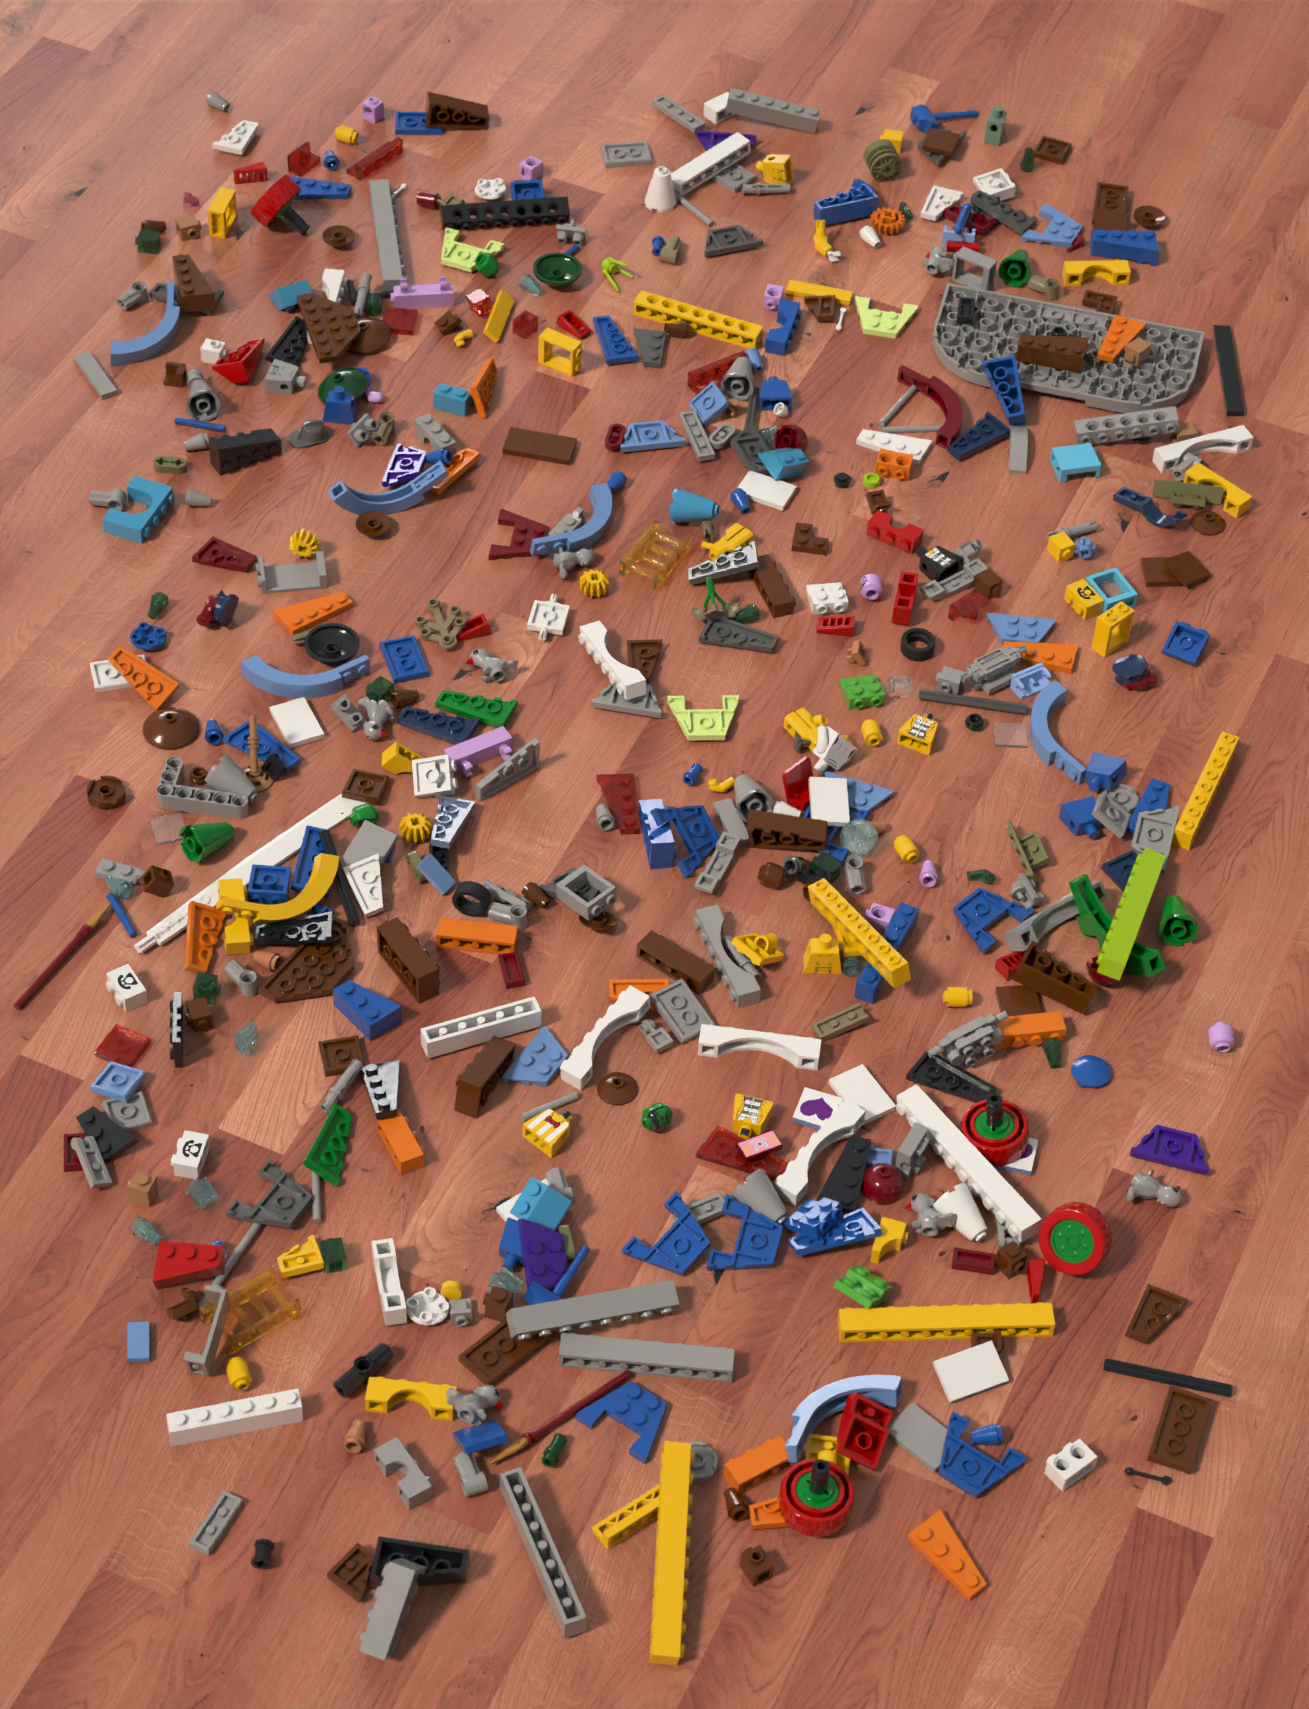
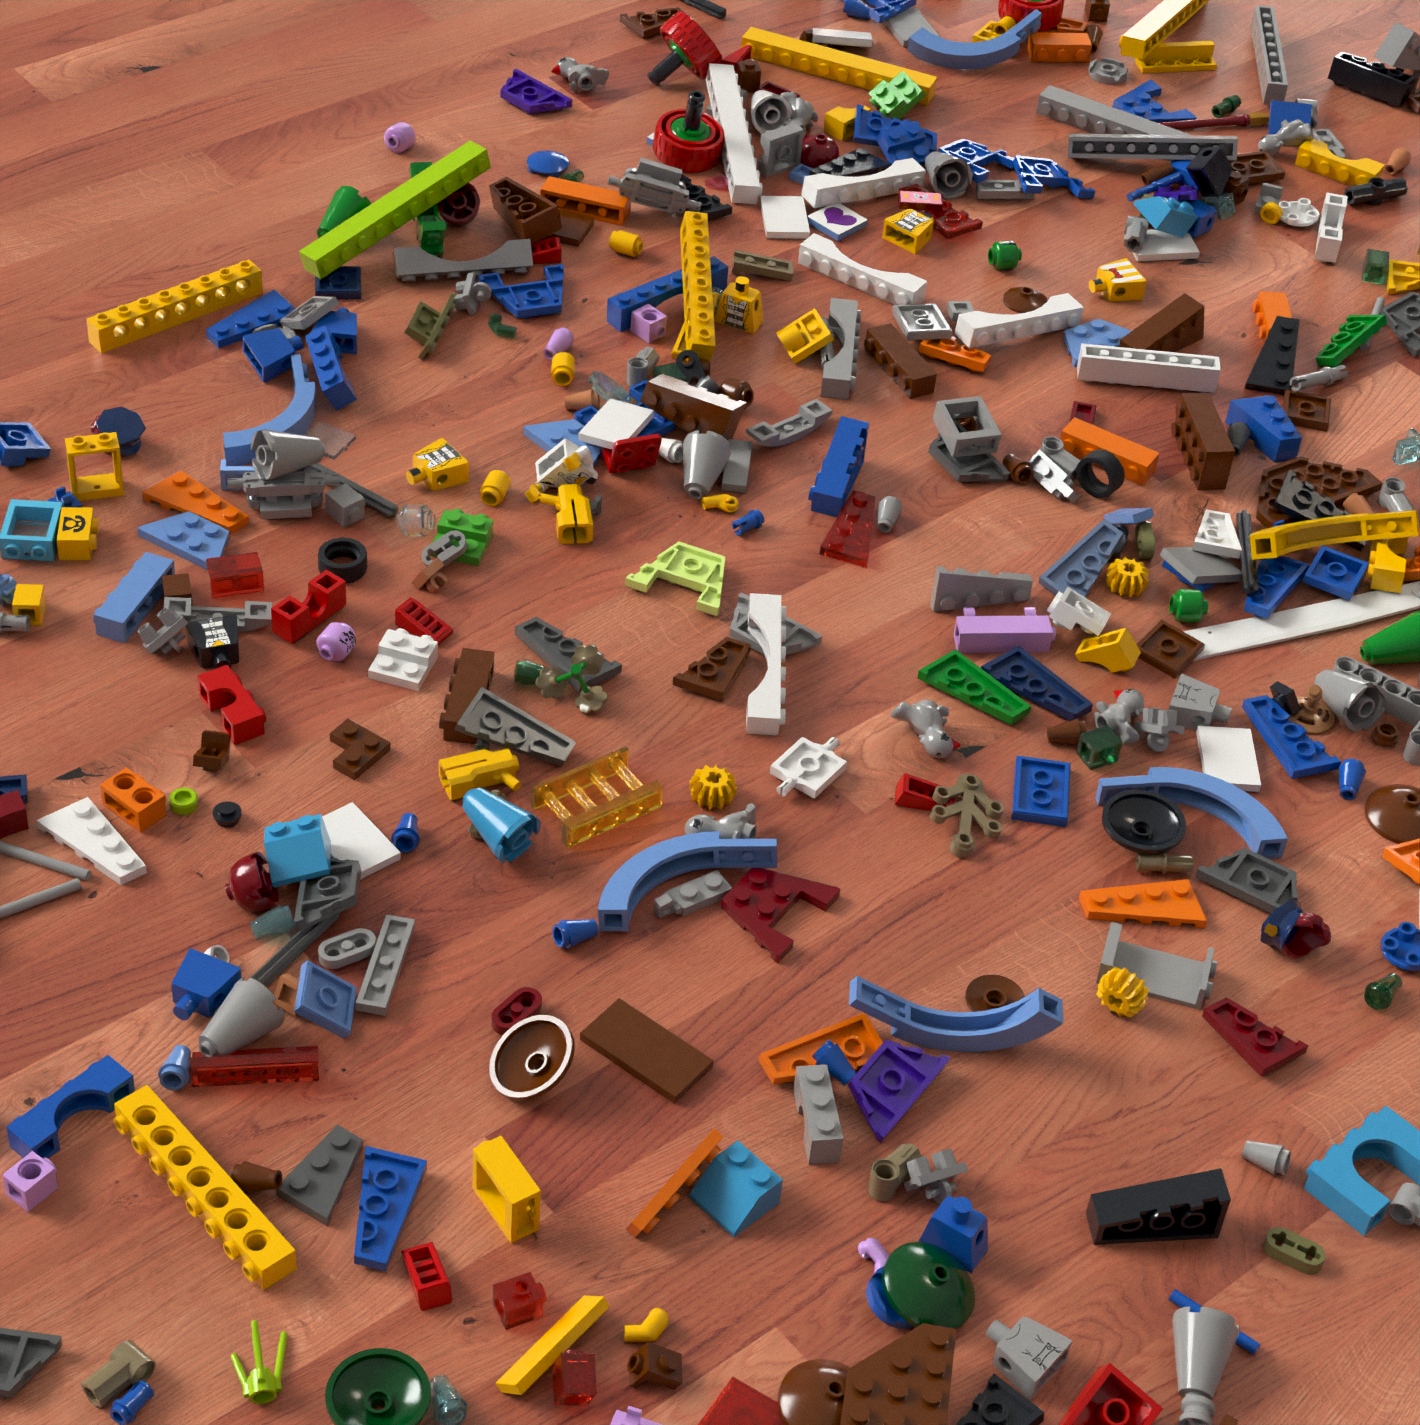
camera: 155 degrees left, 5 degrees down
light grey cone [184,433,209,452] -> none
dark grey piece [288,419,329,448] -> none
light grey arch [374,1437,434,1510] -> none
light grey bar [520,1092,578,1122] -> none
medium blue wing [620,420,685,452] -> none
blue wing [650,805,720,878] -> none
red slope [836,1392,893,1471] -> none
black plate [965,713,984,730] -> none
light grey wing [1130,806,1180,873] -> none
none -> medium blue brick [93,552,175,643]
none -> light grey cone [251,429,325,480]
none -> blue arch [305,325,357,411]
none -> light grey beam [422,530,468,568]
none -> reddish brown dish [489,1015,575,1101]
none -> reddish brown cone [1141,163,1174,186]
none -> light grey torso [1168,674,1232,730]
none -> black torso [1186,144,1232,197]
none -> dark grey wing [1196,848,1298,913]
none -> dark grey cone [1227,422,1251,457]
none -> light grey hinge [1312,129,1346,159]

